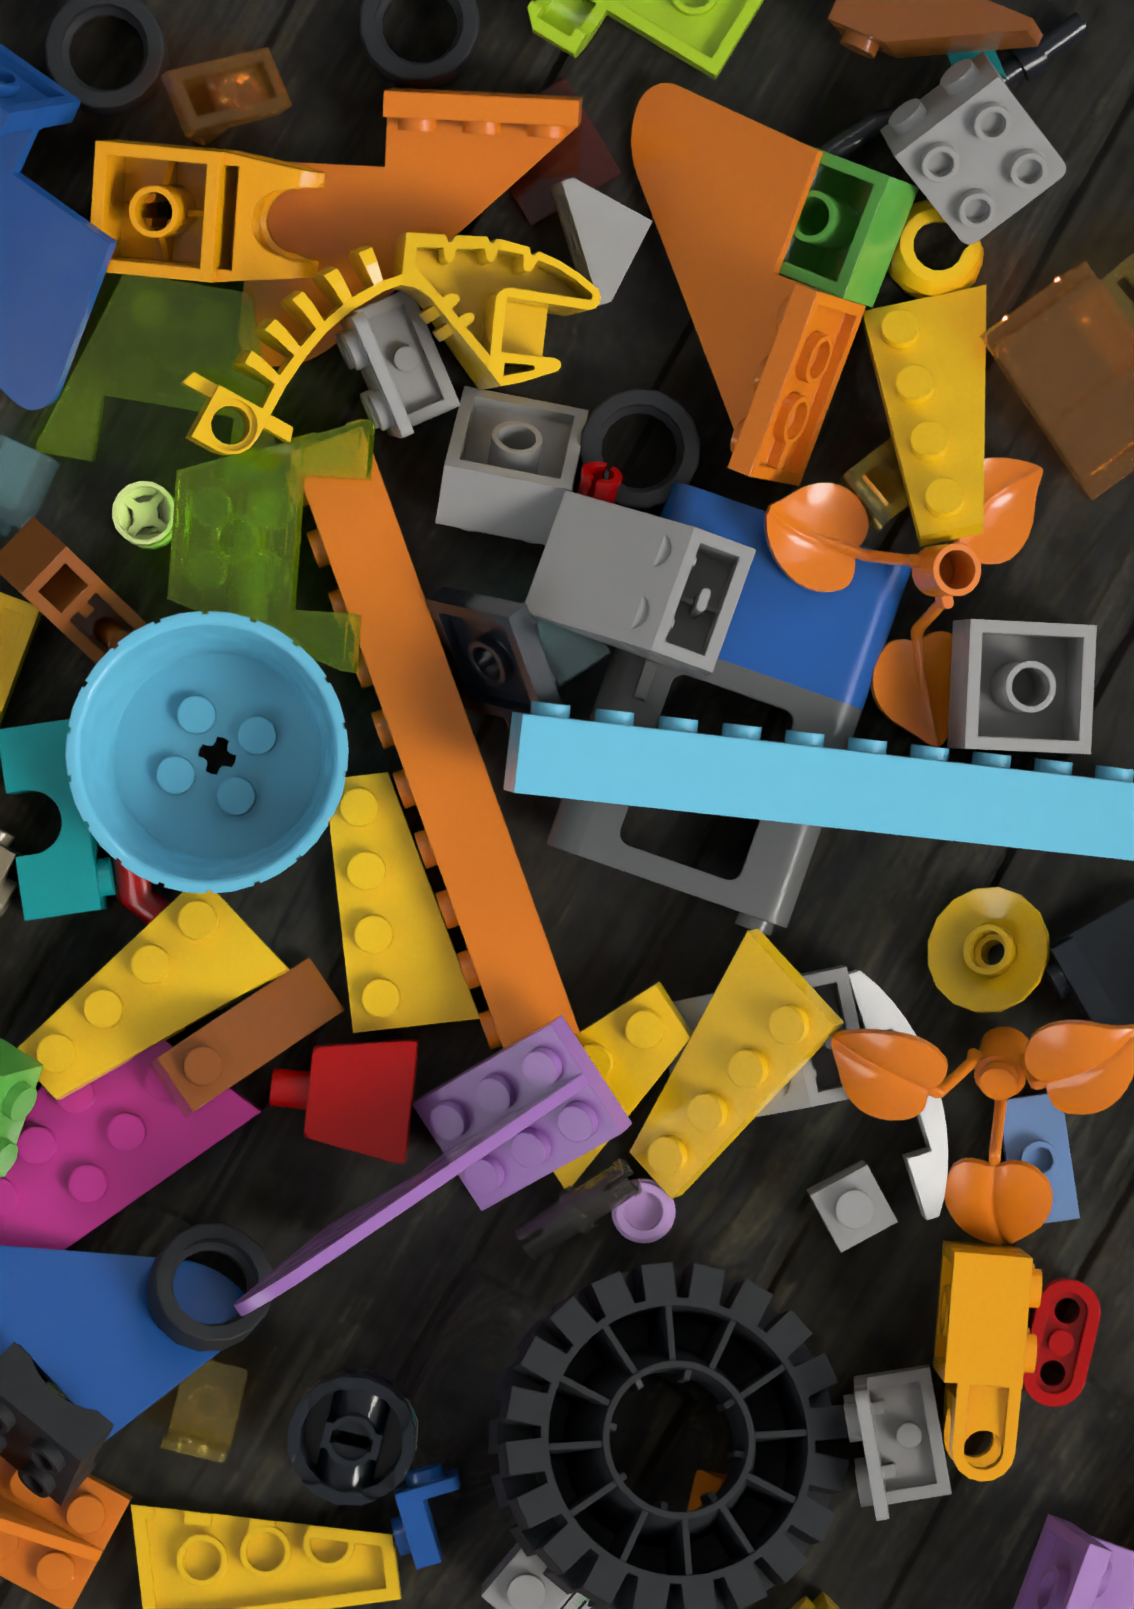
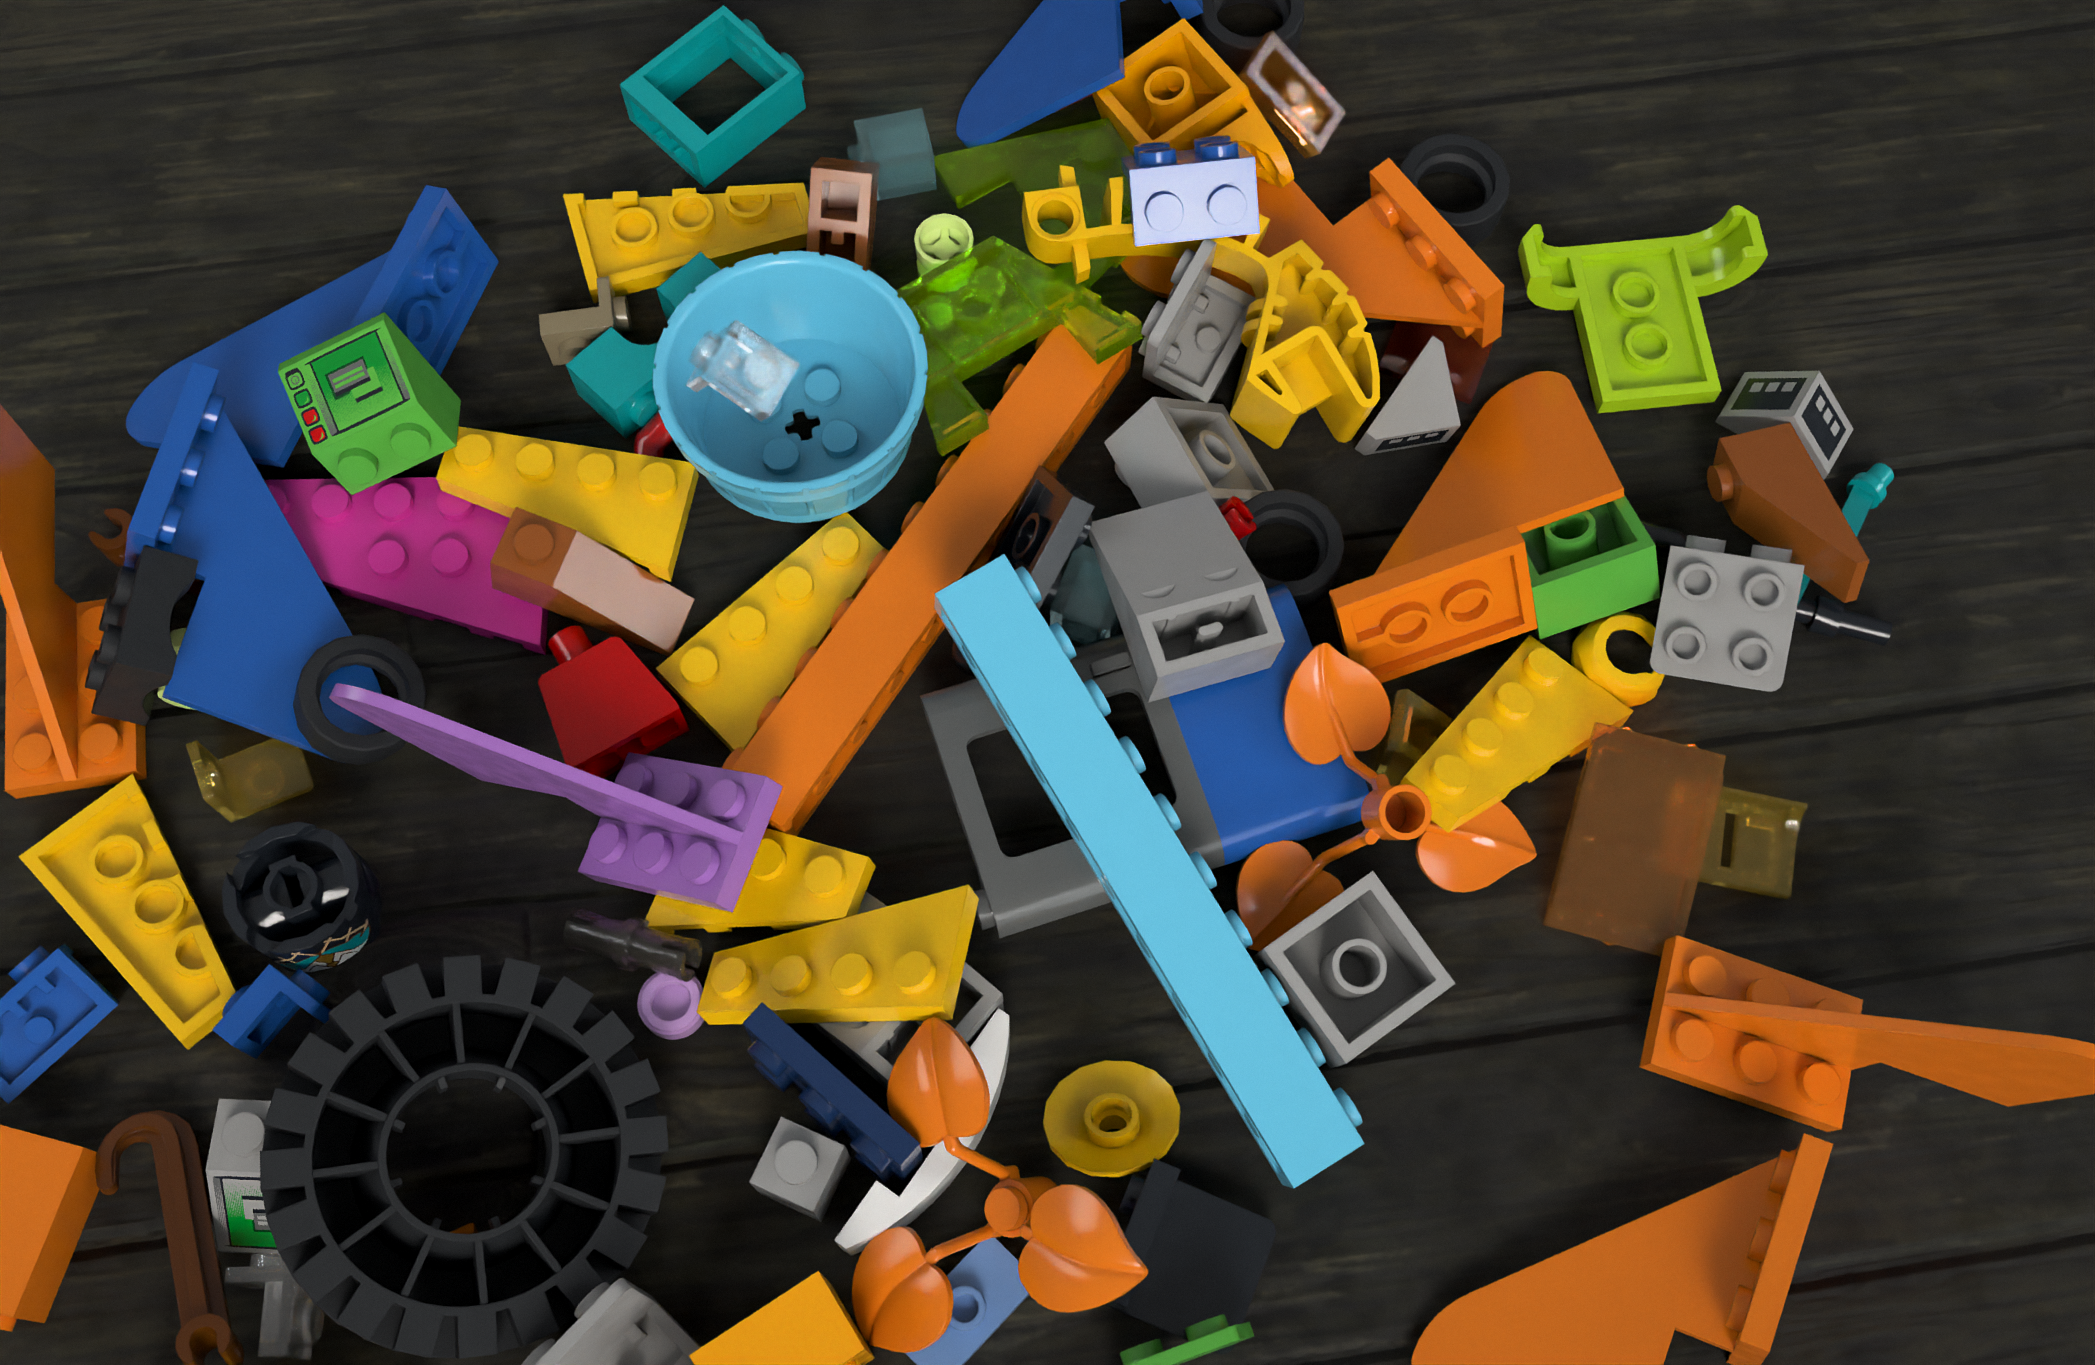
camera: 50 degrees right, 20 degrees down
none -> clear bracket [686,320,800,422]
none -> dark blue plate [743,1002,923,1188]
none -> bracket [1121,136,1260,246]

